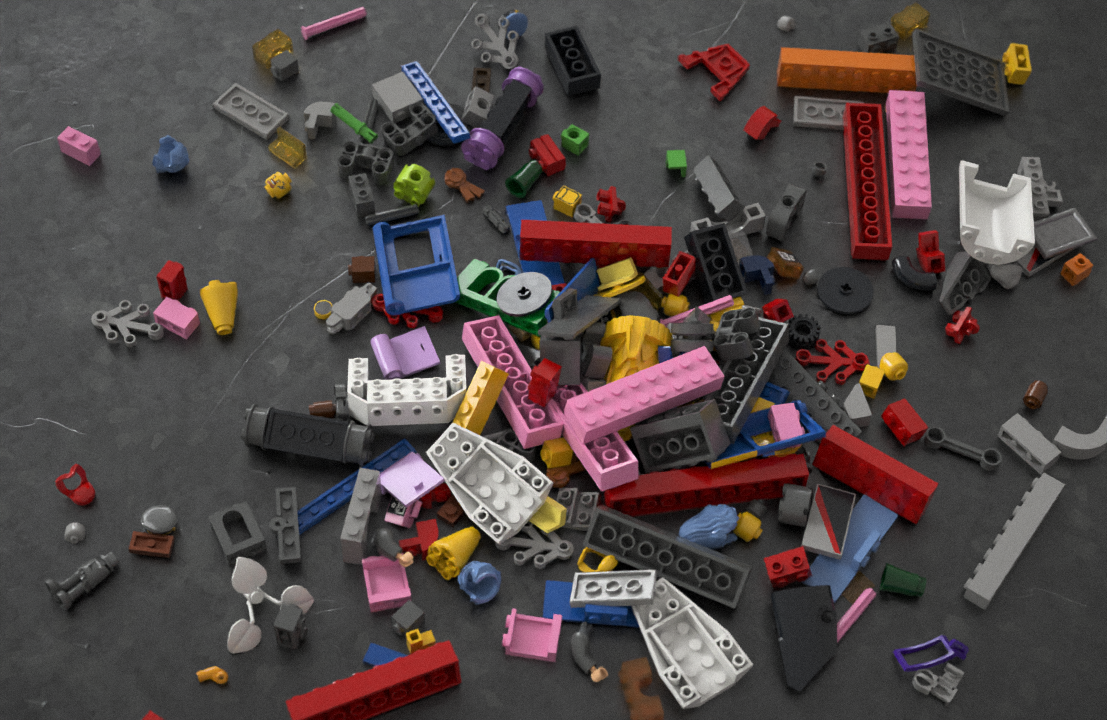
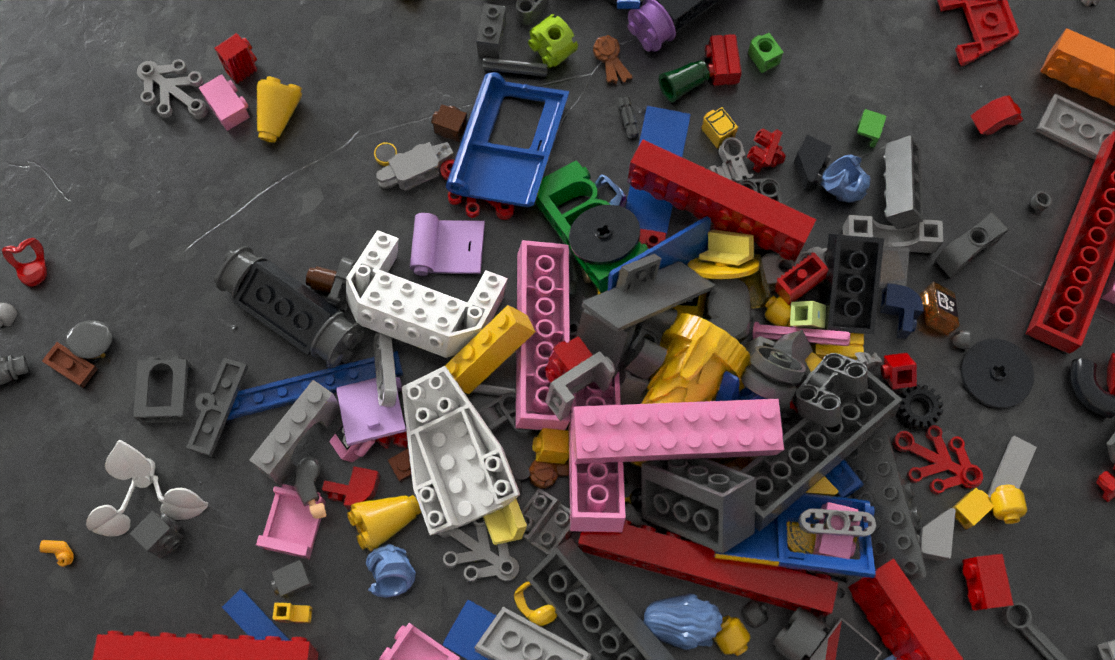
camera: 25 degrees right, 15 degrees up
none -> light grey beam [373,331,397,408]
none -> light grey panel [545,351,615,421]
none -> yellowish green brick [790,301,826,329]
none -> black slope [793,134,832,192]
none -> light grey beam [798,509,876,537]
none -> medium blue helmet [820,155,870,202]

